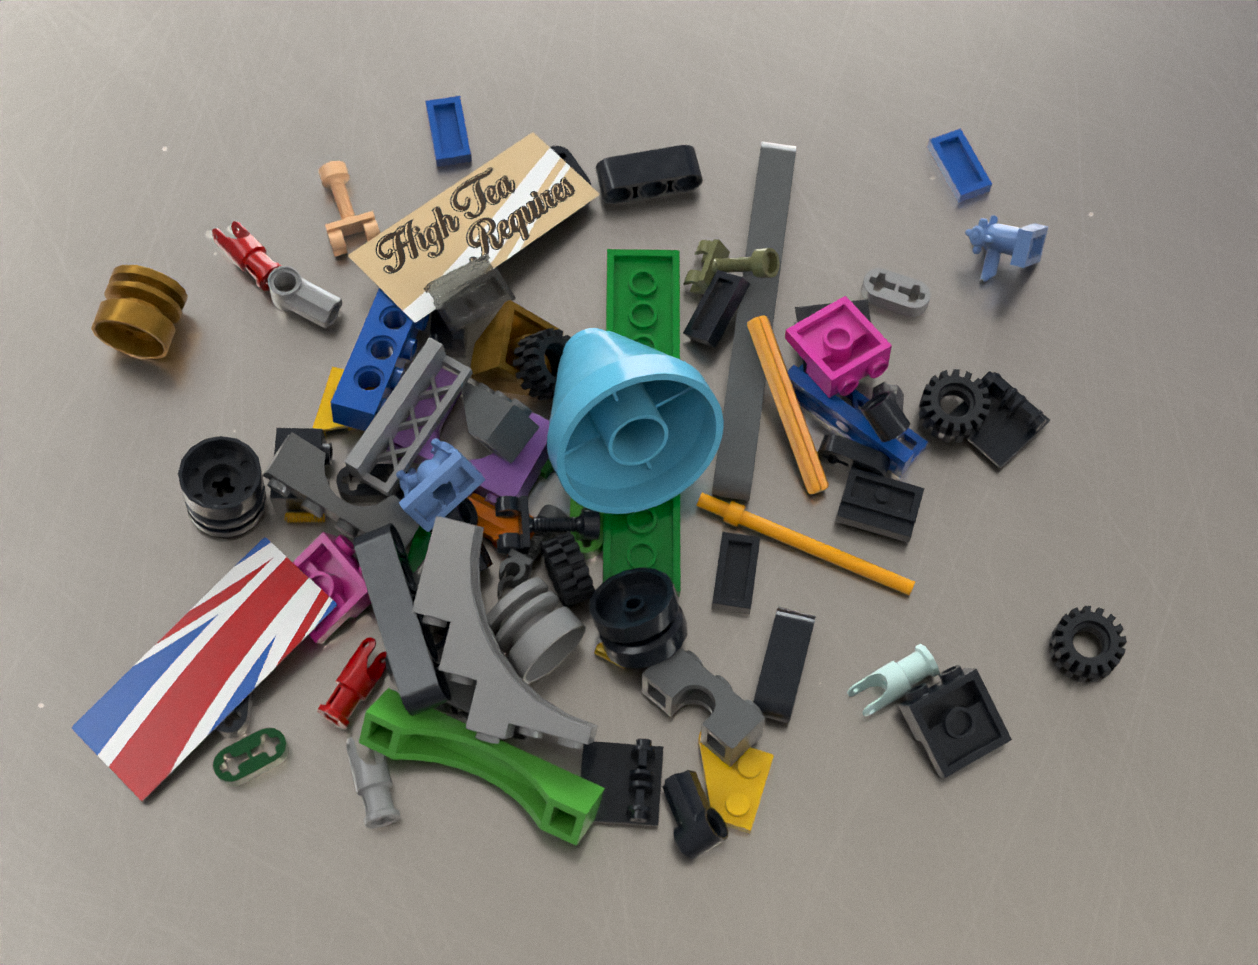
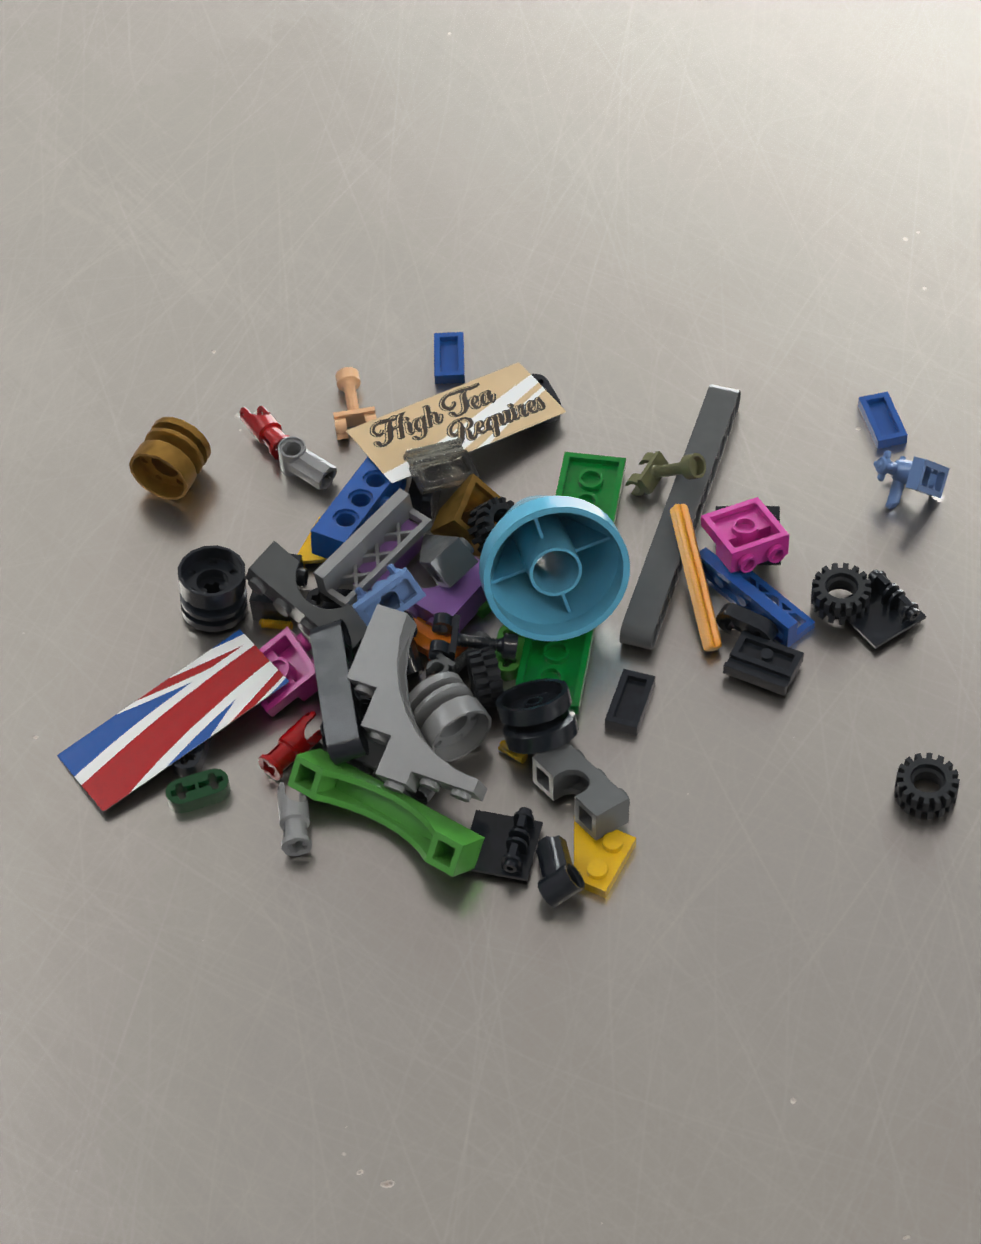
camera: 15 degrees right, 15 degrees down
black beam [595,145,703,204] -> none
black tile [683,270,750,348] -> none
light orange bar [696,492,915,596] -> none
black beam [753,606,816,723] -> none
light aqua piece [847,644,940,717] -> none
light grey beam [861,268,931,317] -> none
black piece [861,382,910,442] -> none
black plate [898,665,1012,778] -> none

